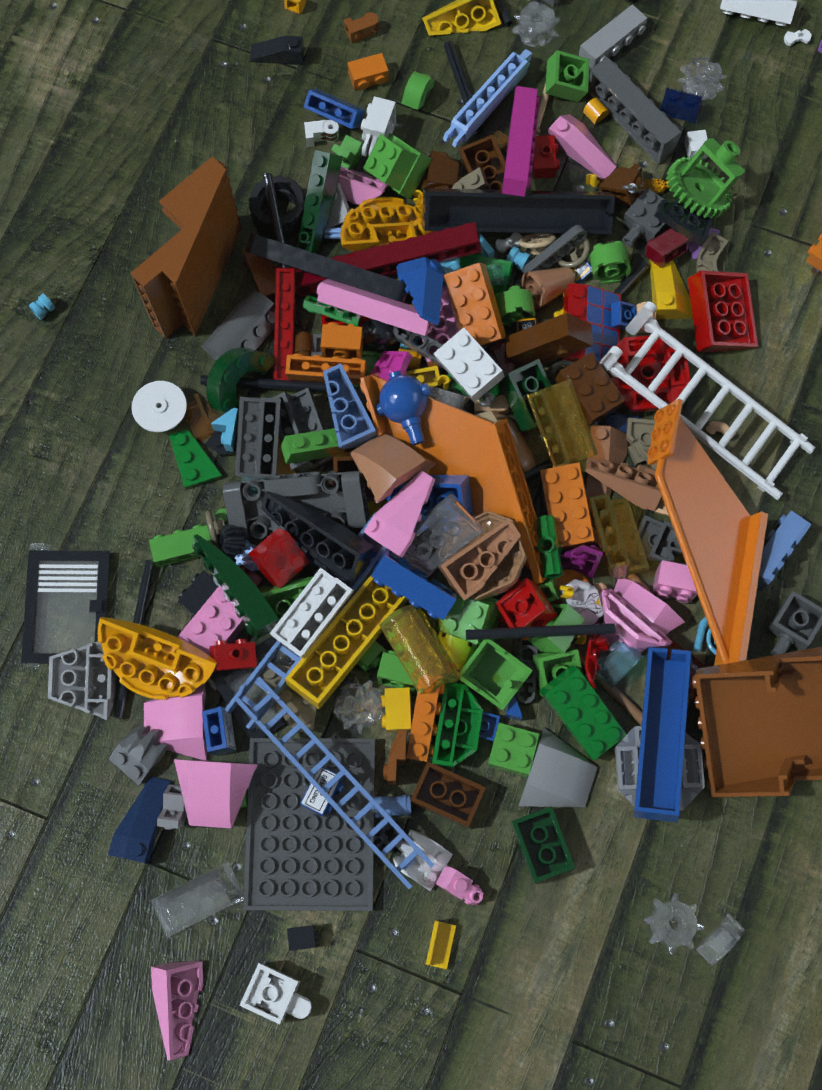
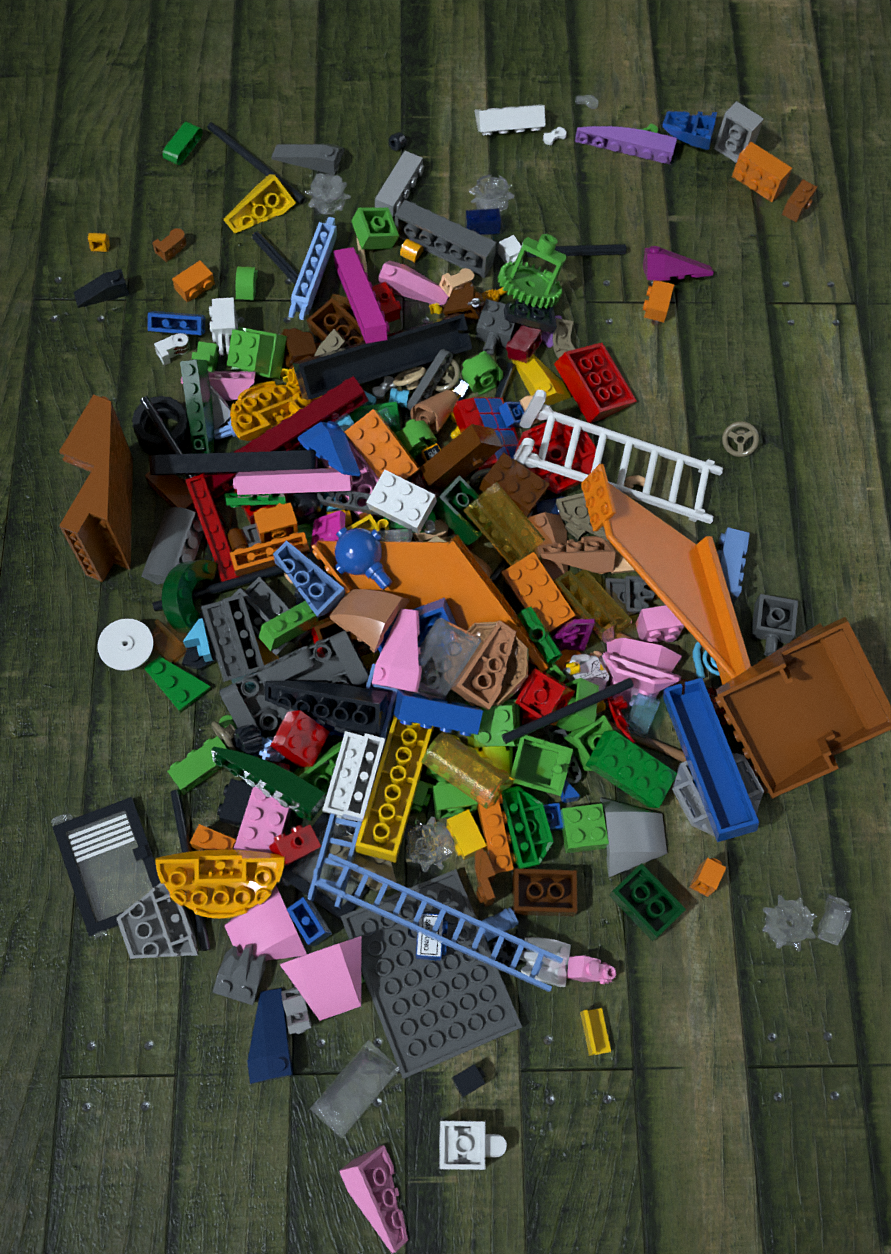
camera: 30 degrees left, 5 degrees down
none -> orange brick [190,824,236,851]
none -> light nougat leg [439,268,474,297]
none -> black axle [526,244,627,257]
none -> orange brick [689,858,726,897]

